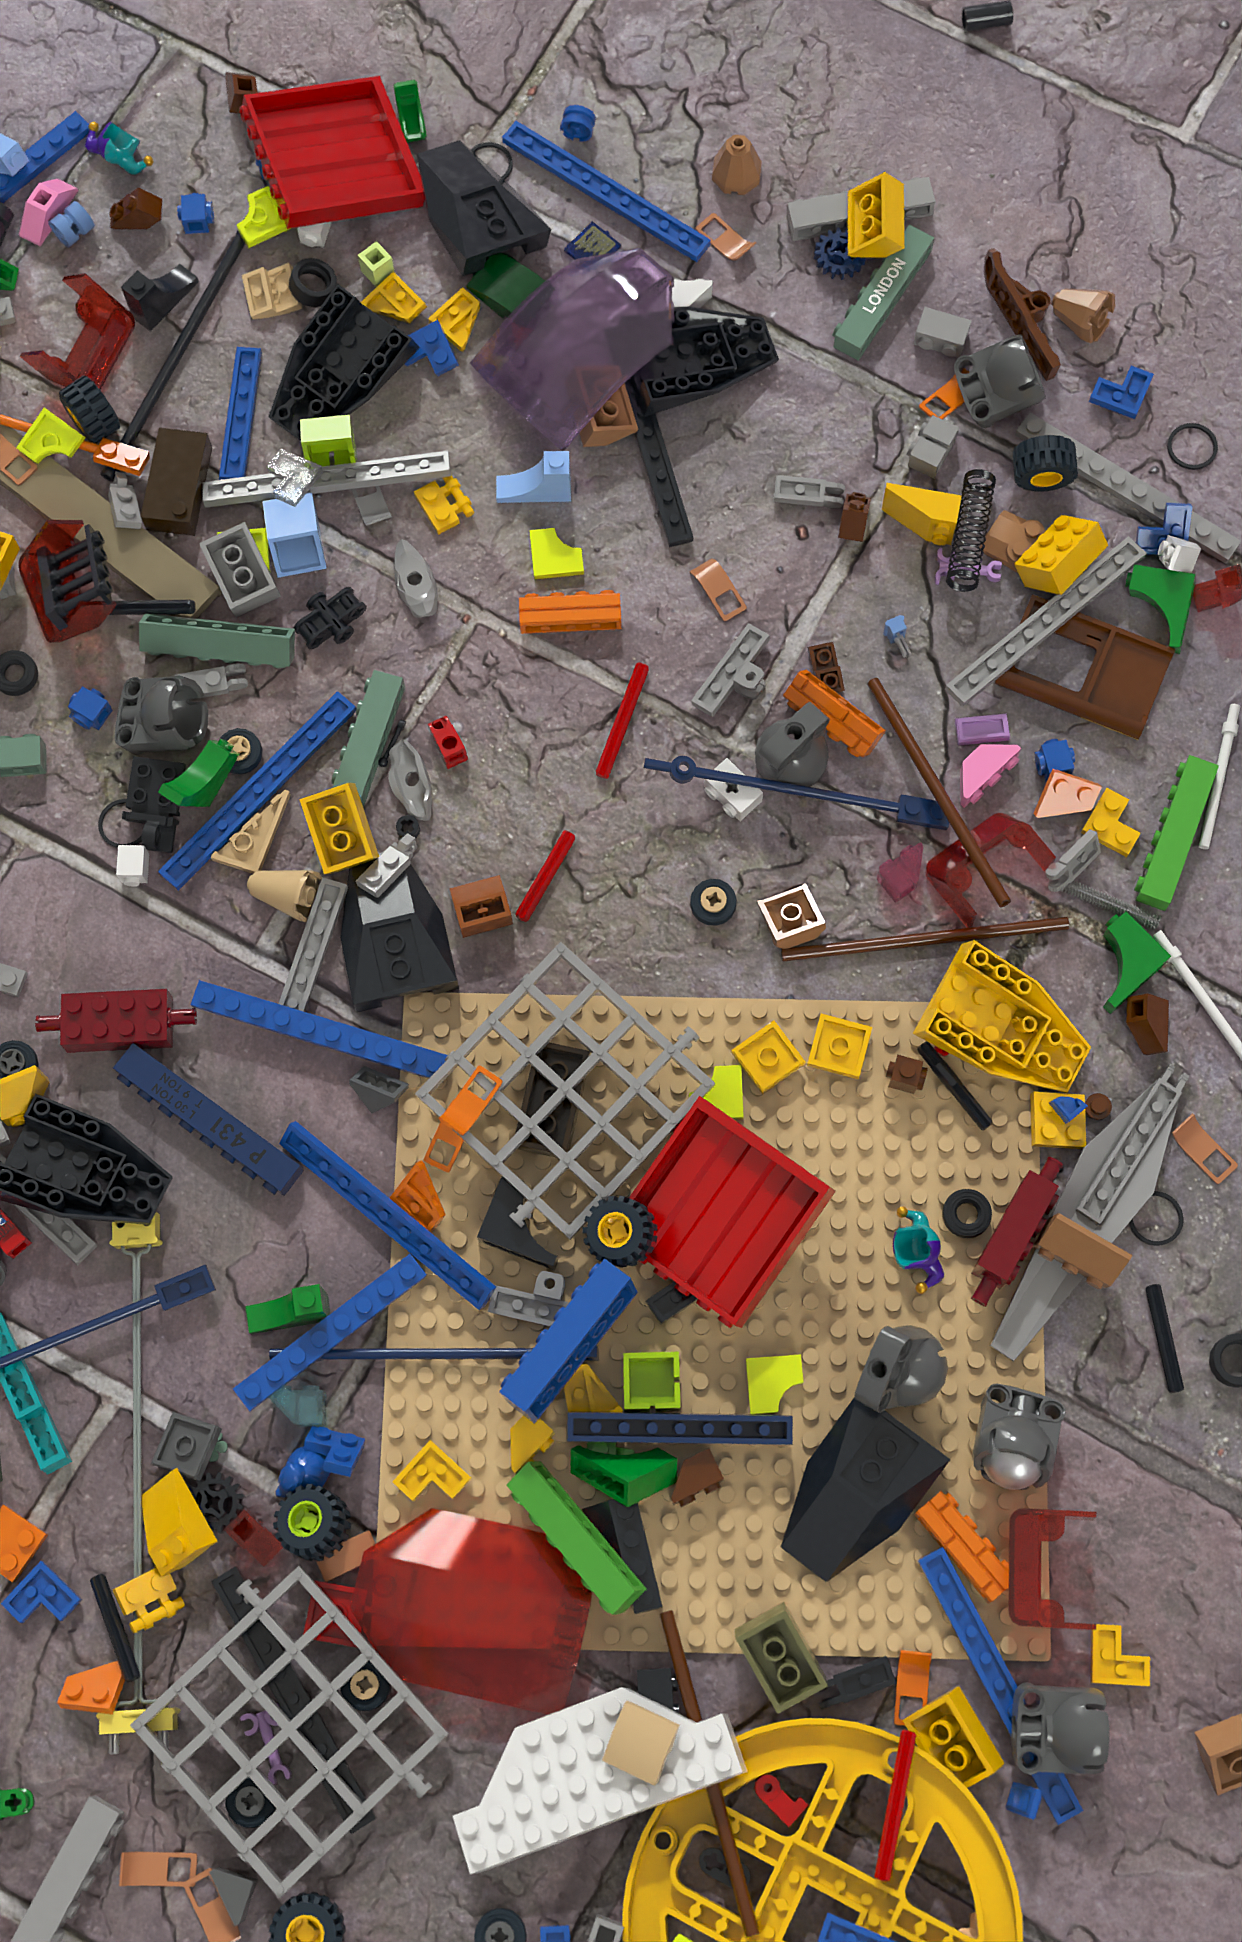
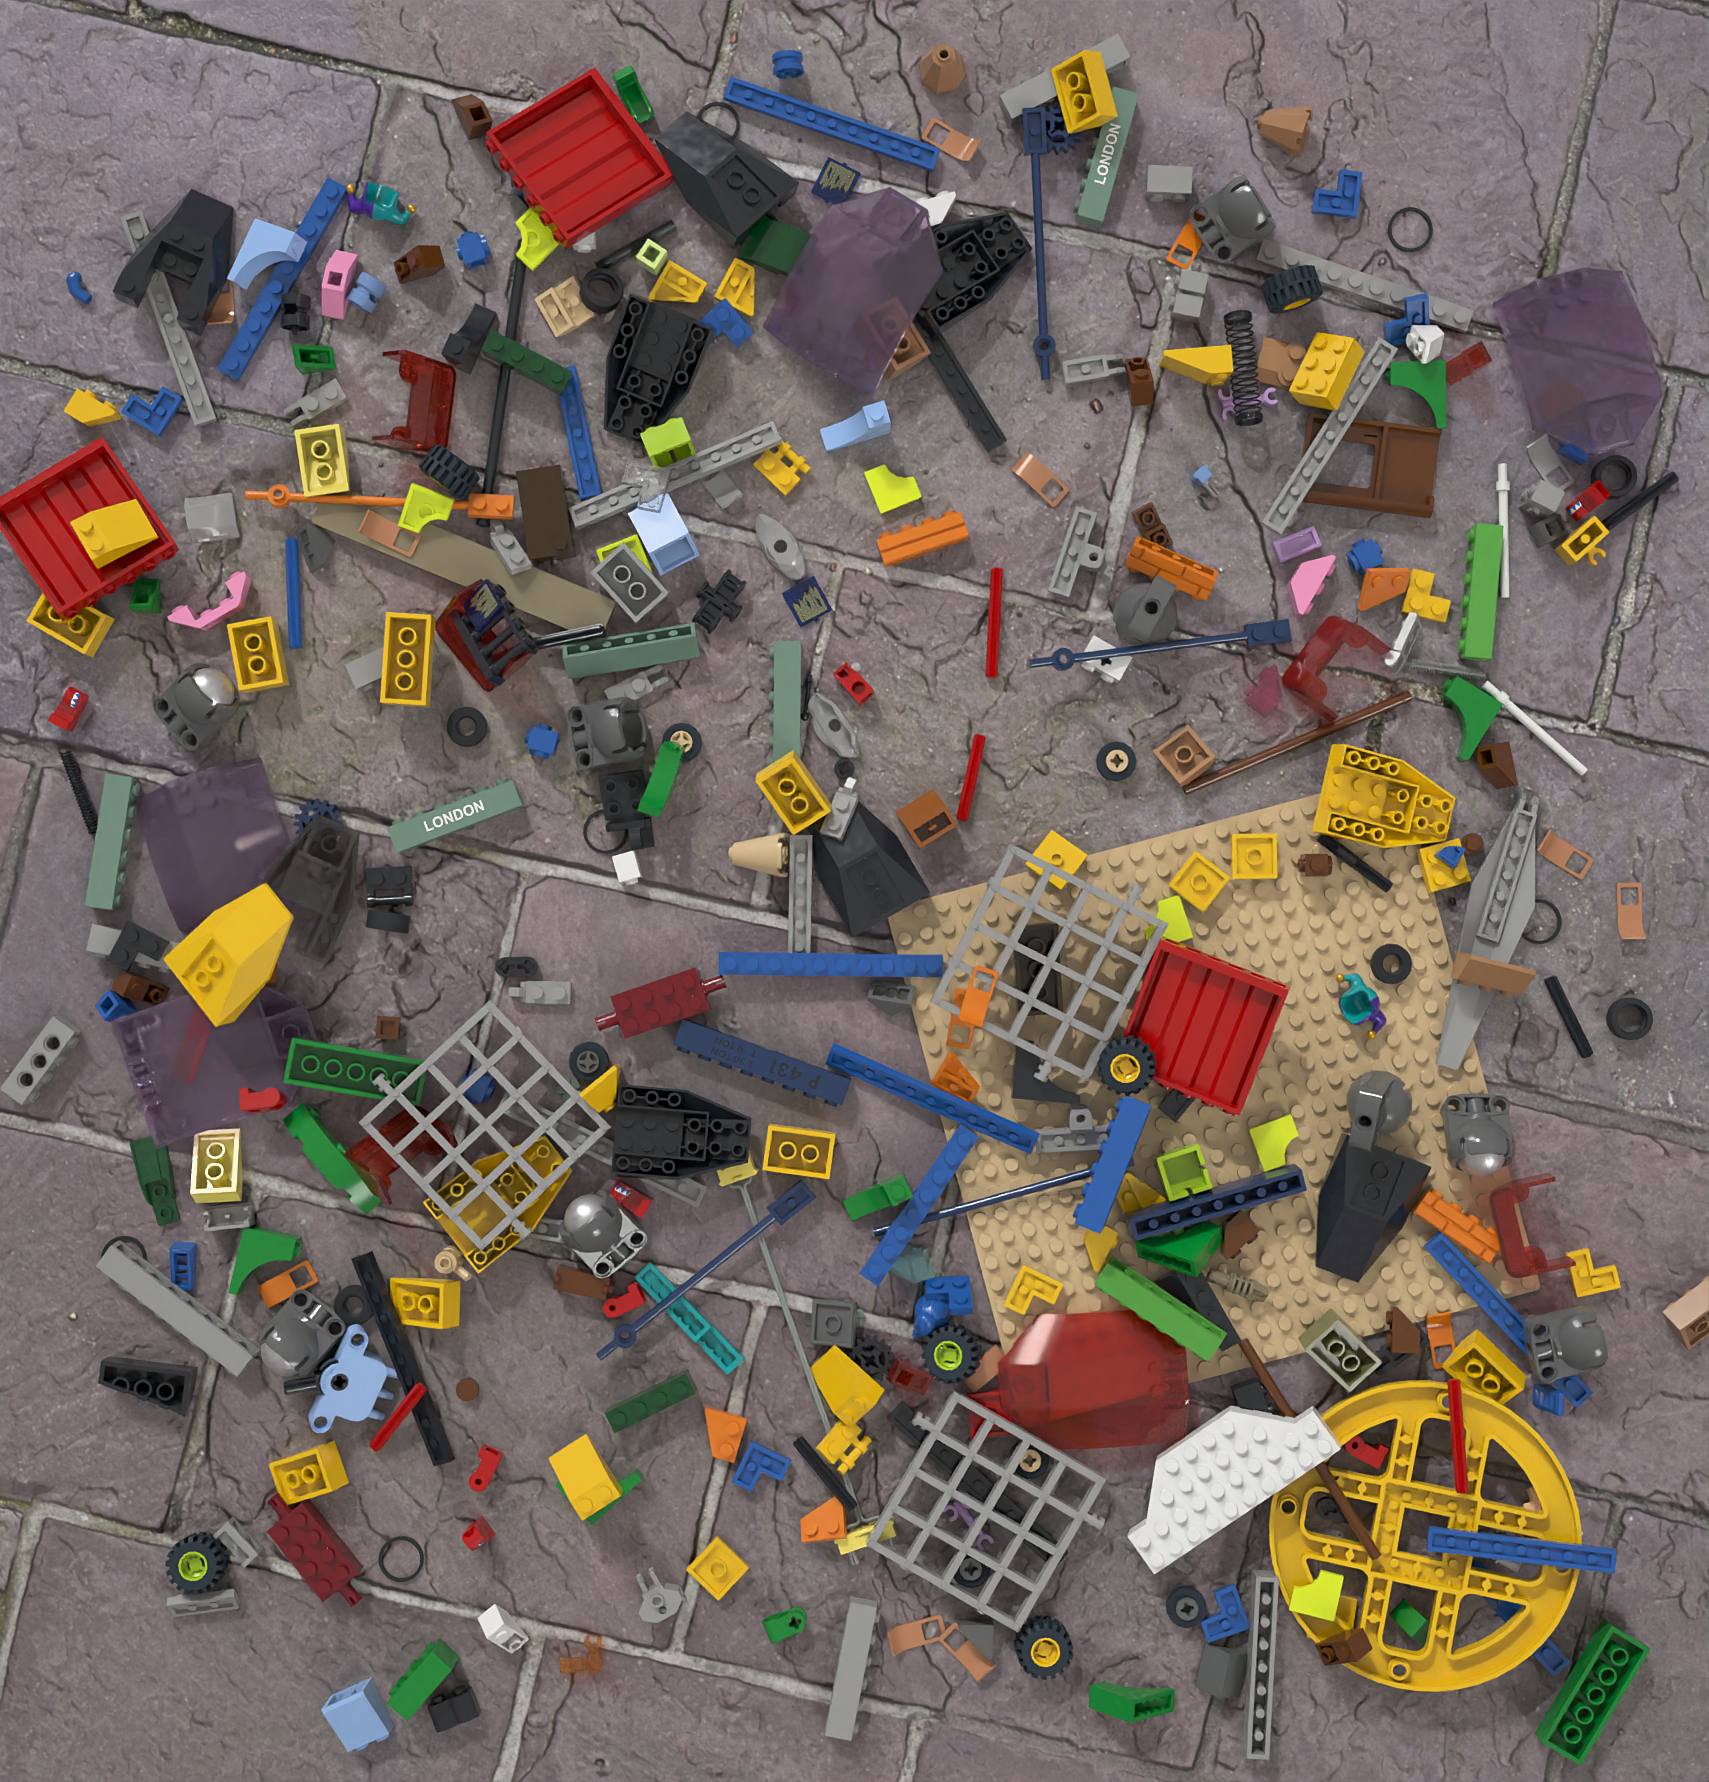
camera: 15 degrees left, 15 degrees up
blue plate [158,691,356,891] -> none
tan wing [211,790,291,874] -> none
tan slope [602,1700,680,1786] -> none
reddish brown piece [867,678,1011,908] -> none
dark red brick [971,1157,1063,1307] -> none
reddish brown piece [984,248,1061,381] -> none
none -> piece [463,579,505,633]
none -> dark green brick [482,330,574,397]
none -> black axle [595,219,677,269]
none -> yellow brick [762,1123,836,1179]
none -> piece [782,576,832,628]
none -> dark blue bar [1022,107,1056,380]
none -> yellow plate [1025,830,1088,891]
none -> dark tan hinge [1206,1268,1269,1301]
none -> reddish brown slope [1385,1306,1420,1354]

